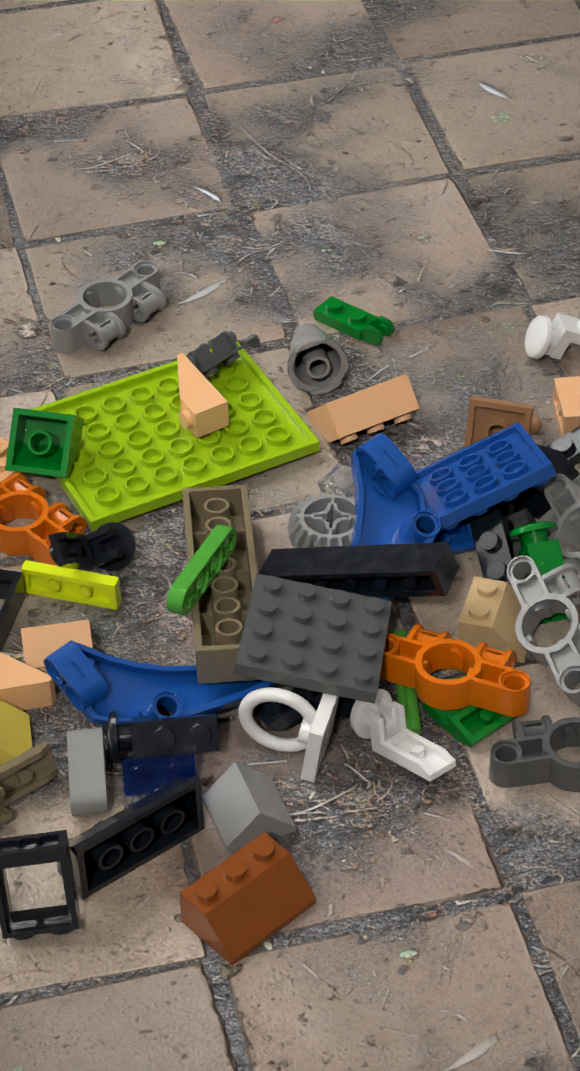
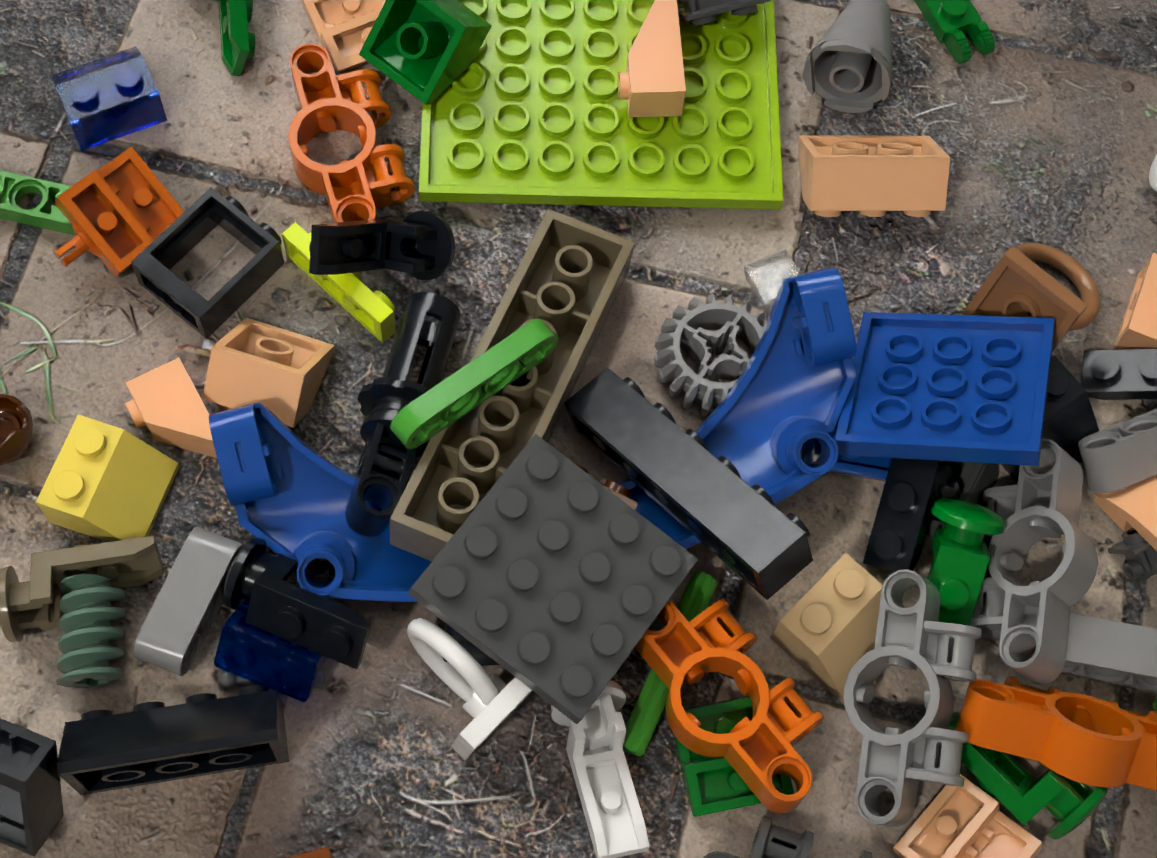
camera: 20 degrees right, 25 degrees up
light grey slope [203,762,296,852] -> none
none -> sand green piece [56,574,126,688]
none -> black piece [345,292,461,537]

